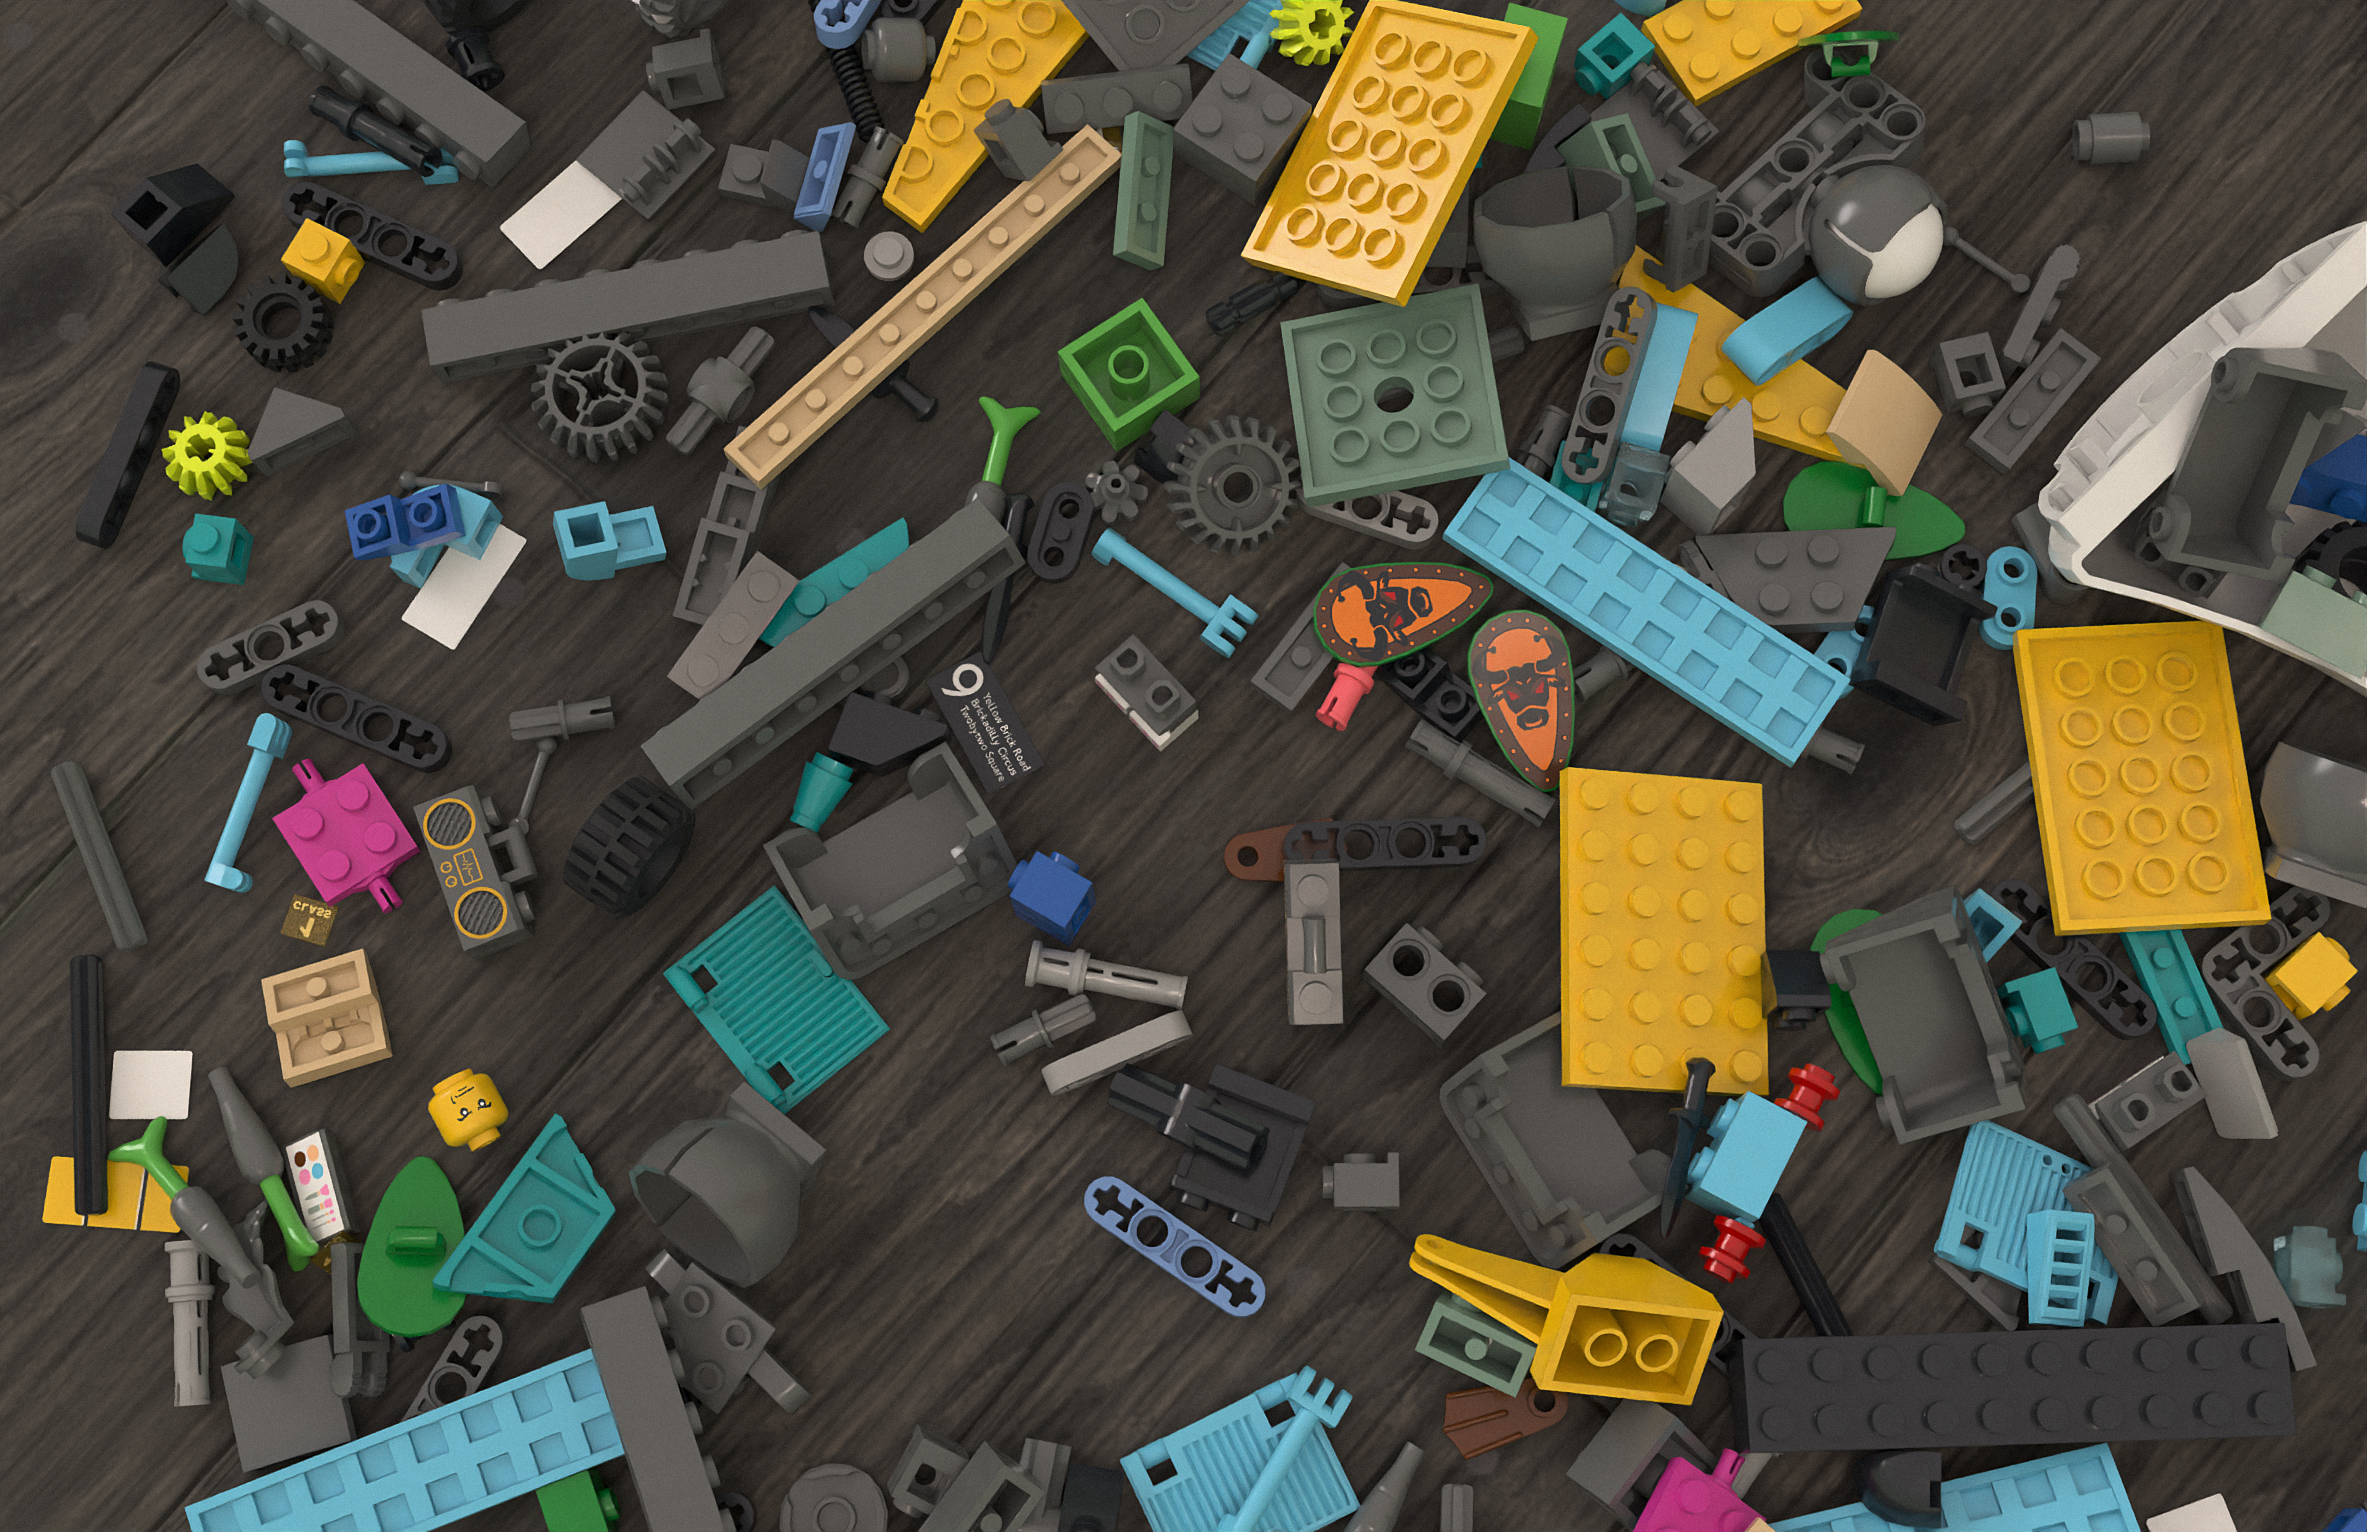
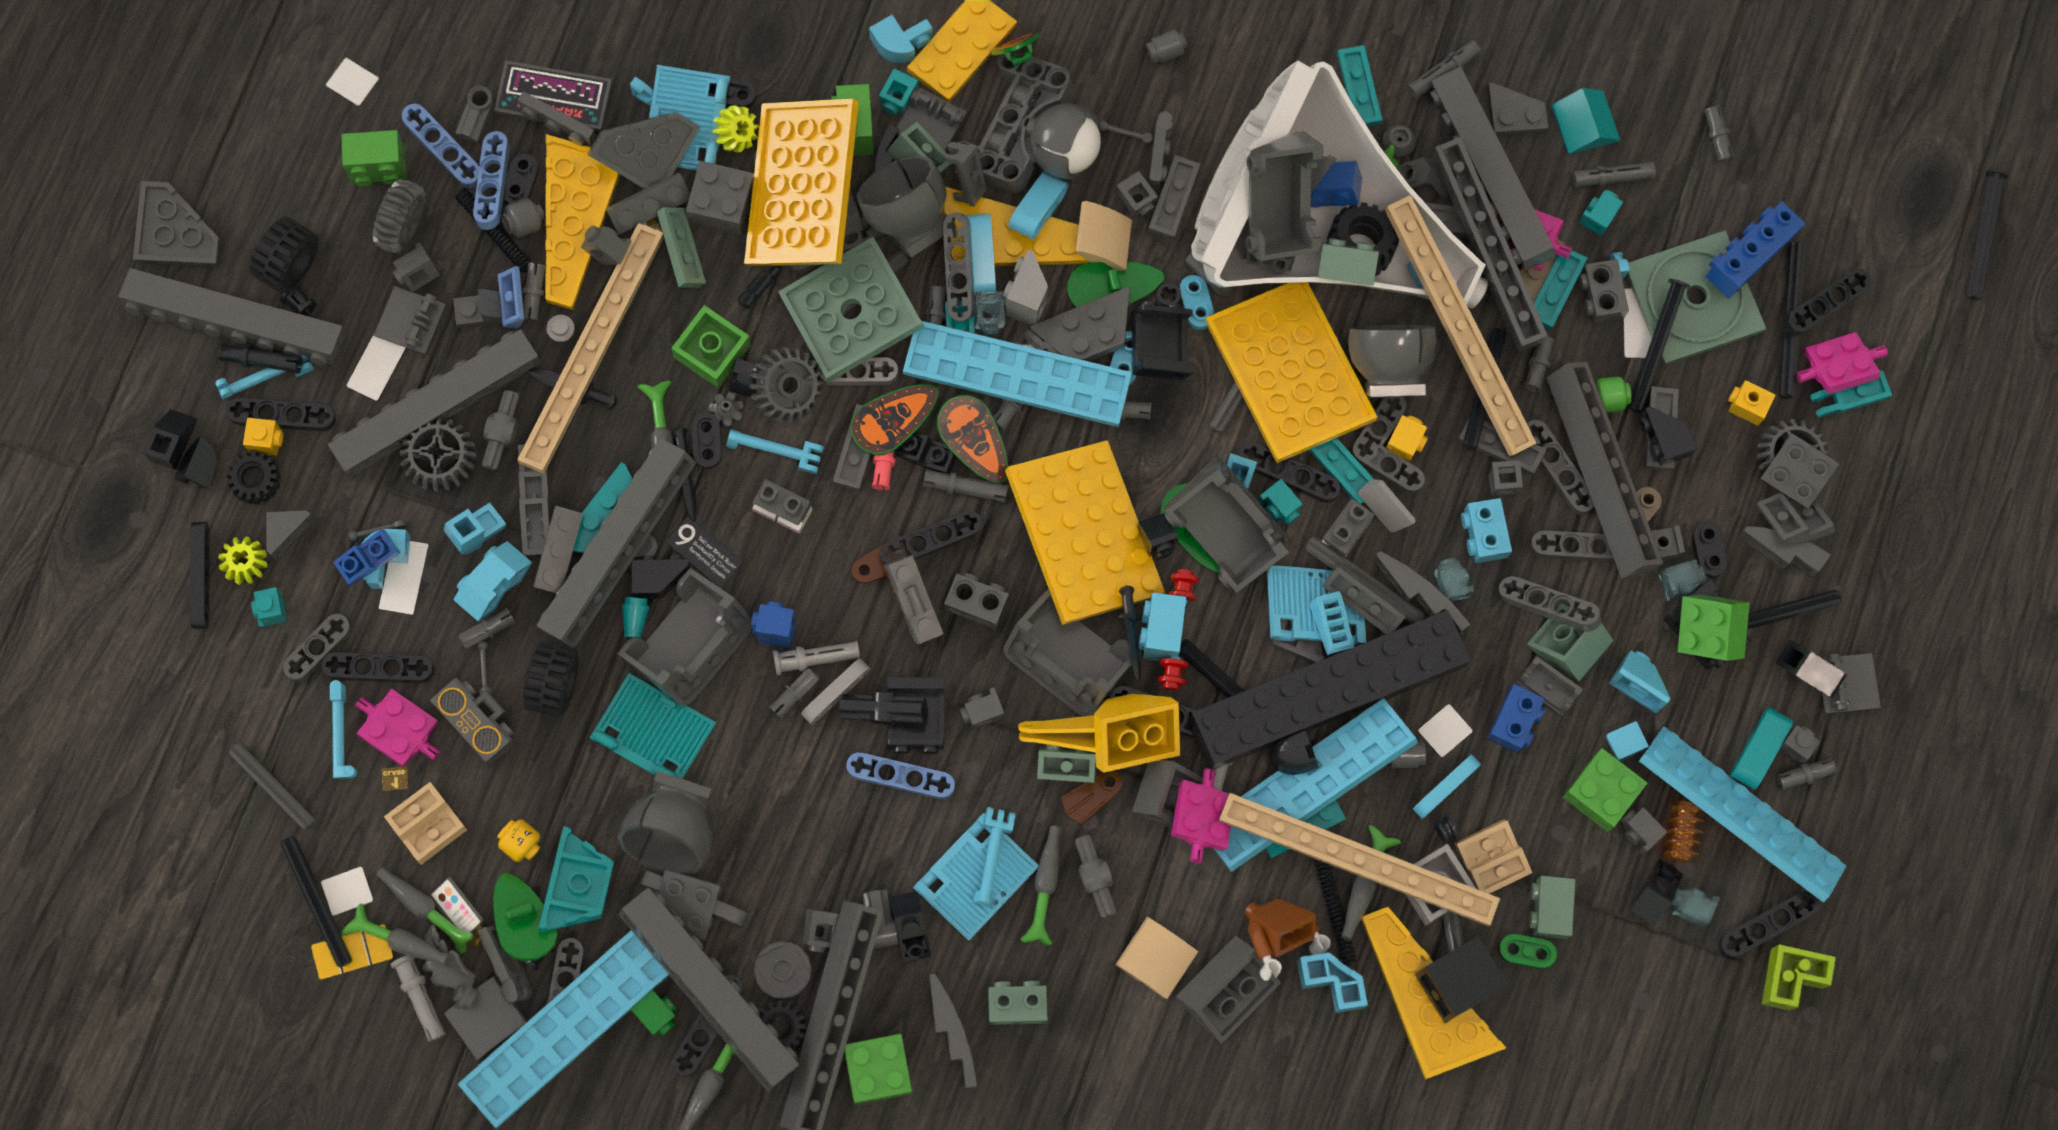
camera: 30 degrees left, 0 degrees up
none -> medium azure brick [453,541,532,621]

